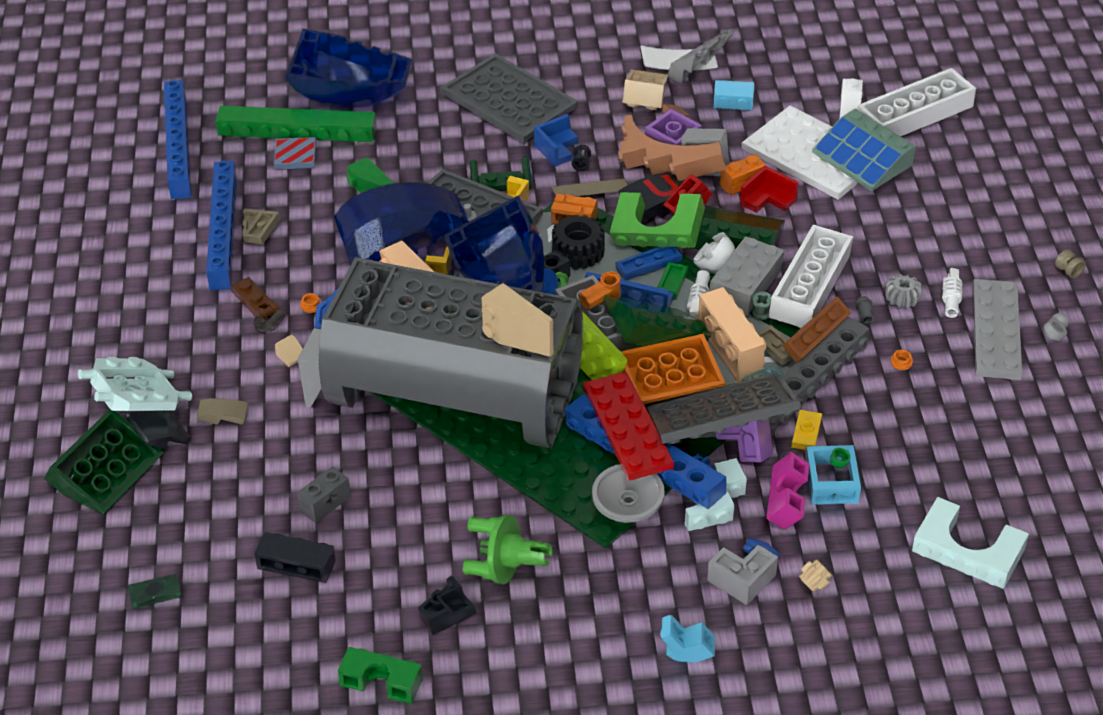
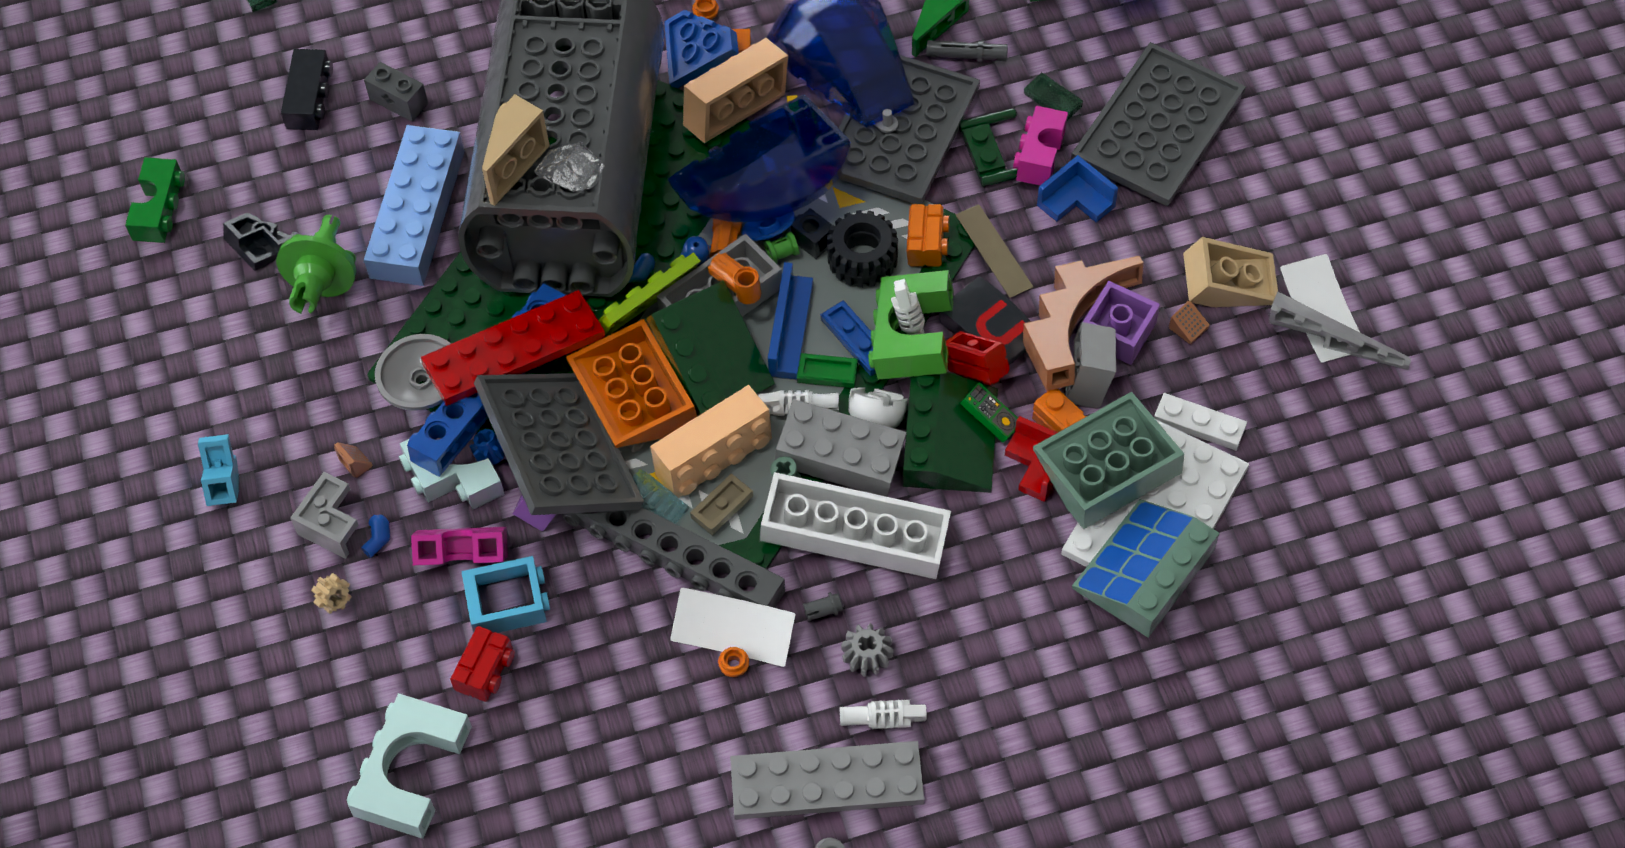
camera: 80 degrees right, 15 degrees up
yellow panel [507,176,529,202] -> none
black bush [572,145,591,171] -> none
medium azure brick [714,80,754,111] -> none
dark orange plate [782,296,851,362] -> none
yellow plate [791,410,822,450] -> none
green hinge [830,448,850,469] -> none
white slope [840,79,862,118] -> none
white brick [857,68,976,137] -> none
none -> nougat slope [334,442,372,478]
none -> light blue brick [364,125,465,286]
none -> red brick [450,626,515,702]
none -> clear slope [534,141,605,192]
none -> white sticker [671,588,795,667]
none -> white hinge [891,279,925,335]
none -> dark grey pin [926,40,1008,62]
none -> tile [960,382,1018,443]
none -> dark pink arch [1013,106,1068,185]
none -> clear green tile [1024,72,1083,121]
none -> sand green slope [1033,392,1184,529]
none -> white plate [1154,393,1247,451]

